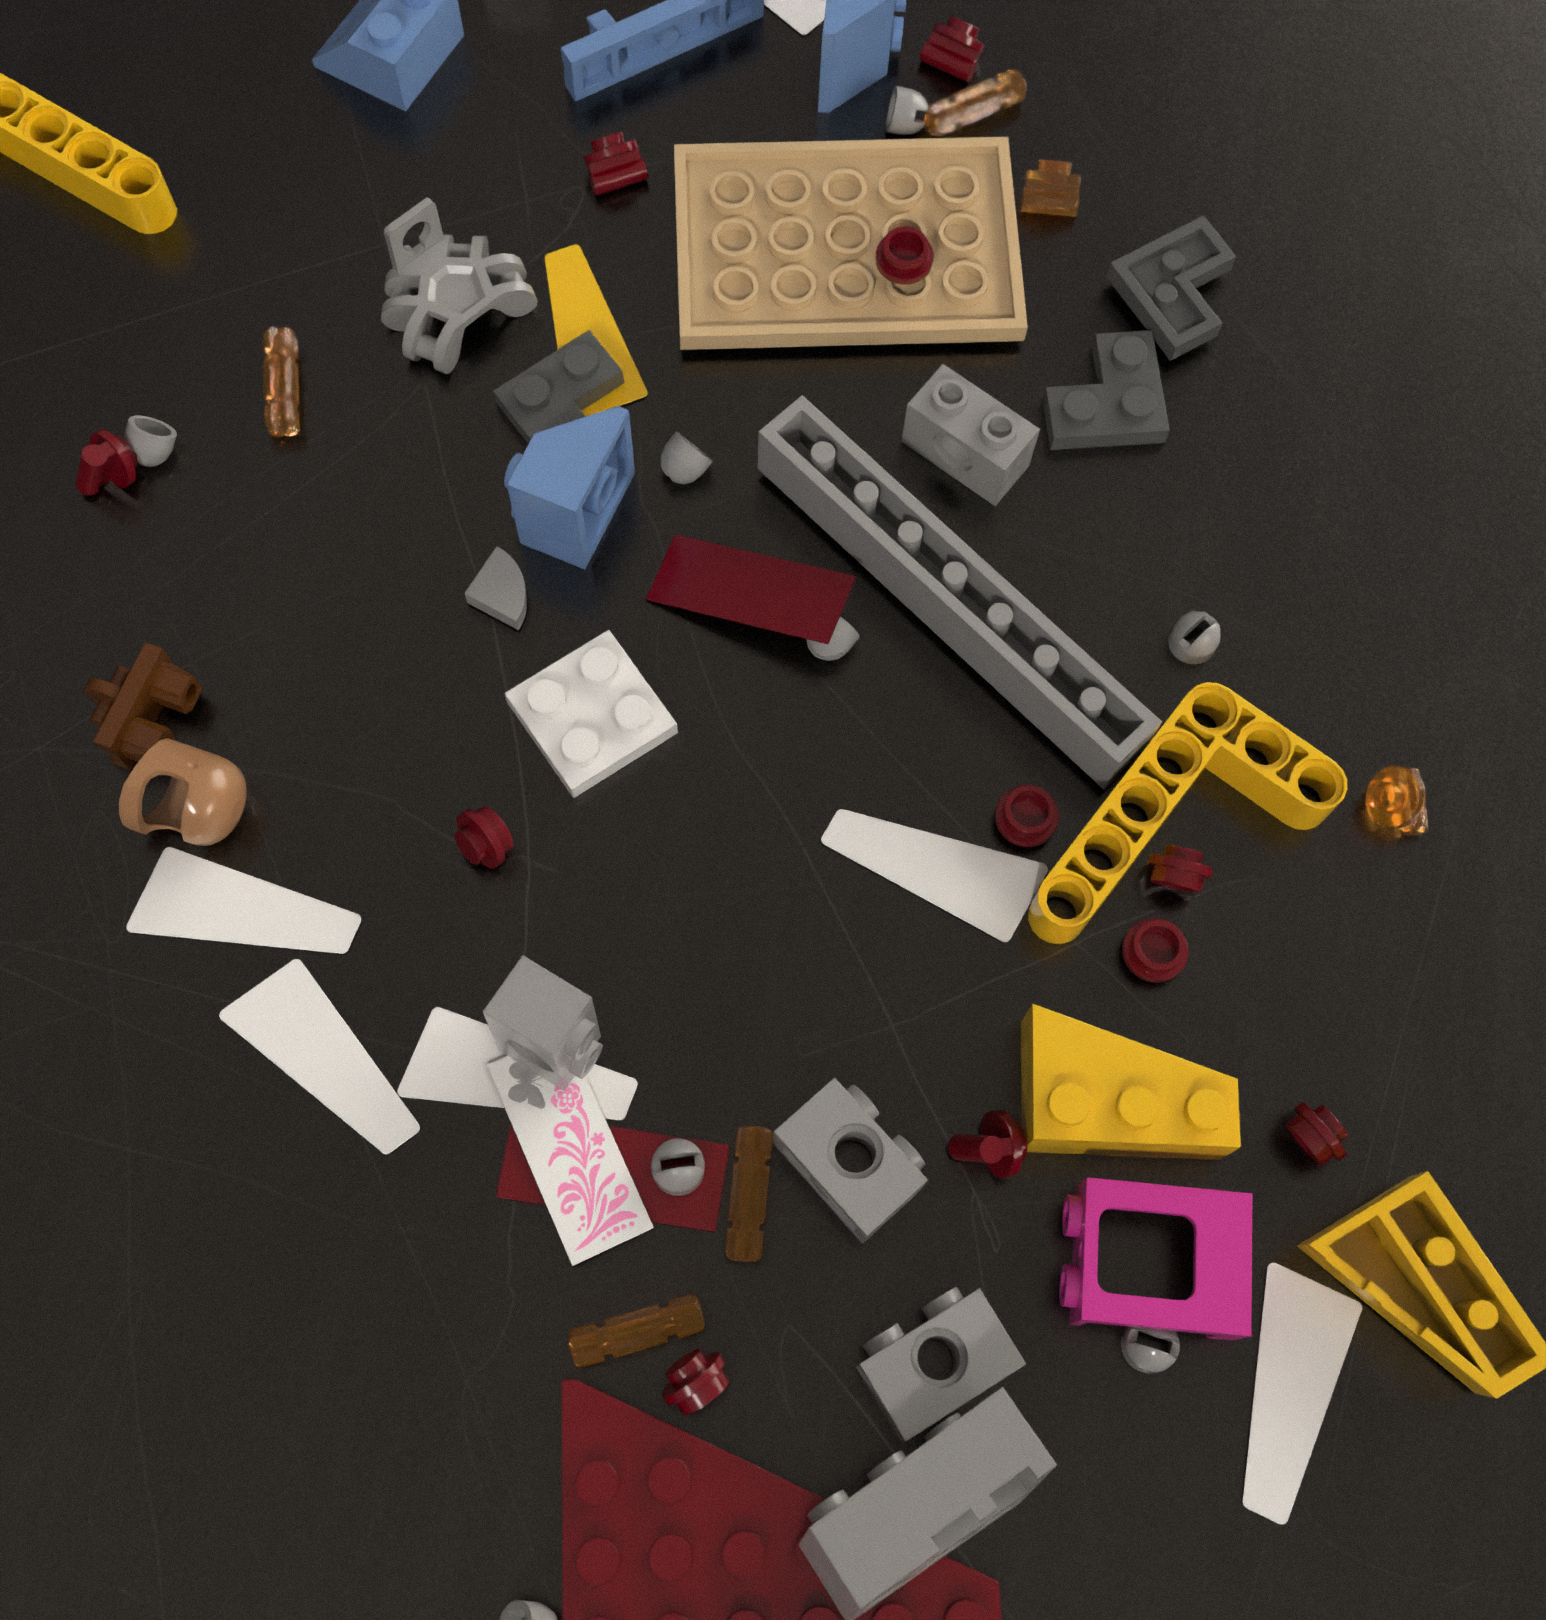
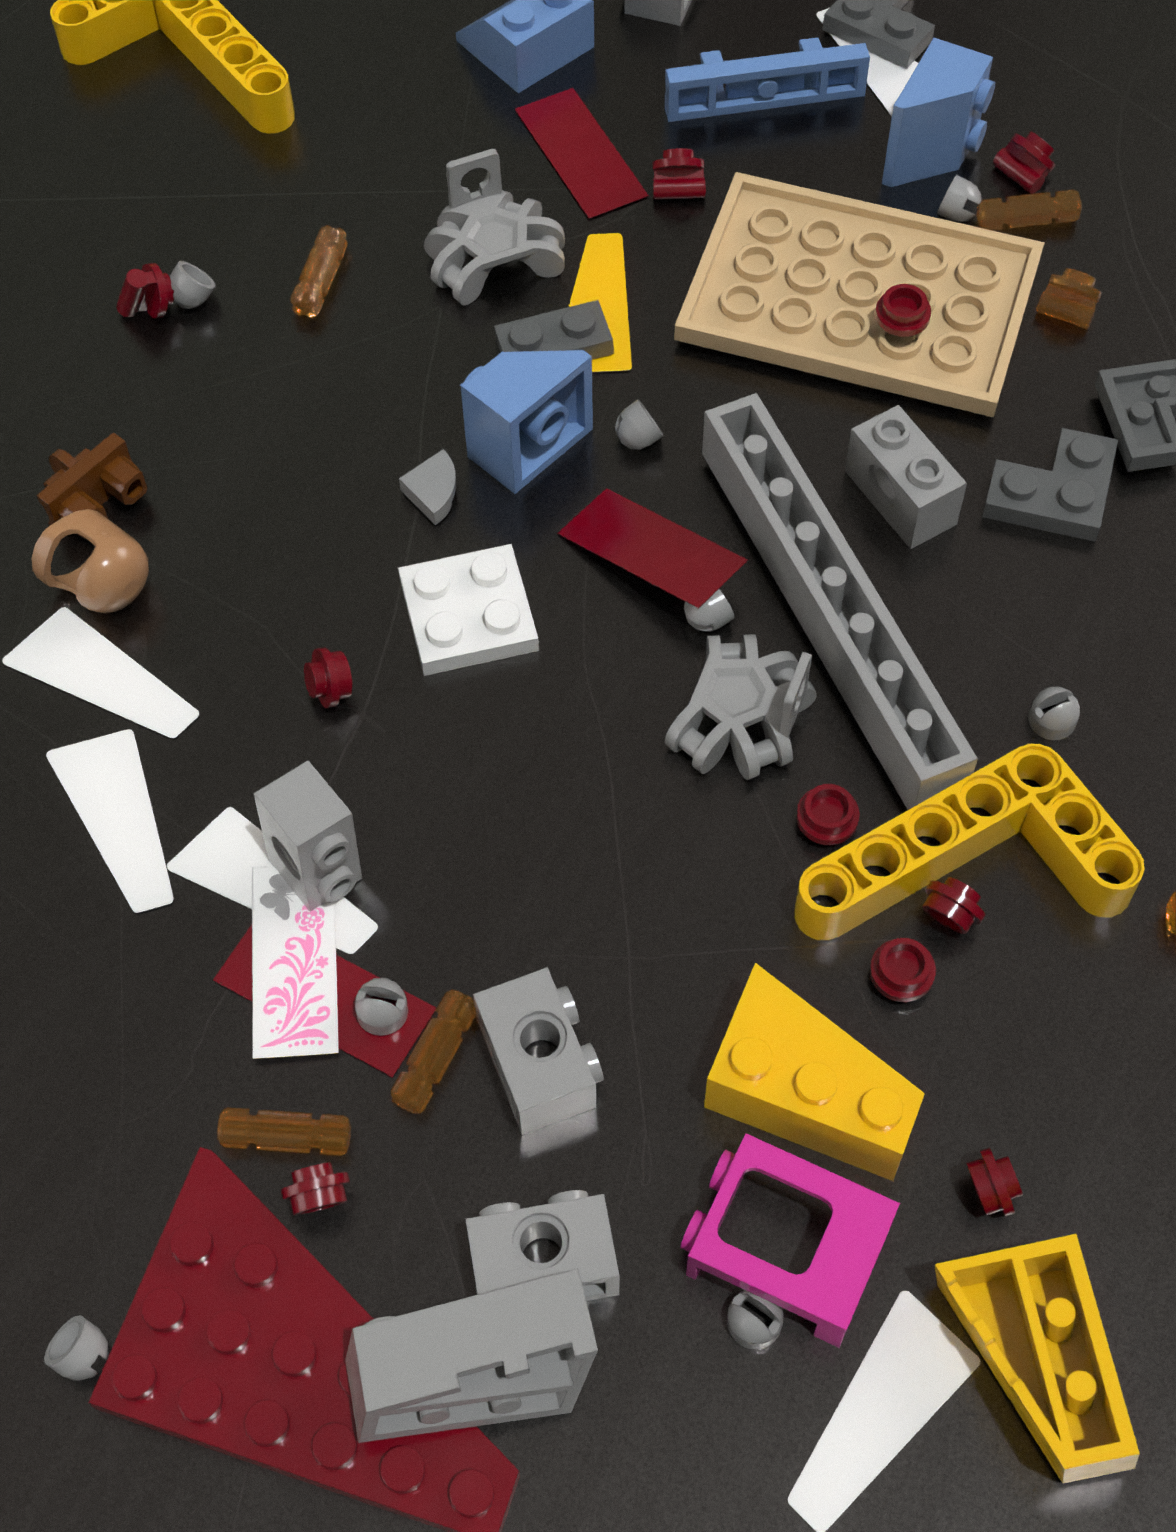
camera: 25 degrees right, 10 degrees down
white sticker [821,809,1048,942] -> none
dark red plate [948,1109,1027,1179] -> none
none -> dark red sticker [515,88,649,219]
none -> light grey piece [664,634,817,780]

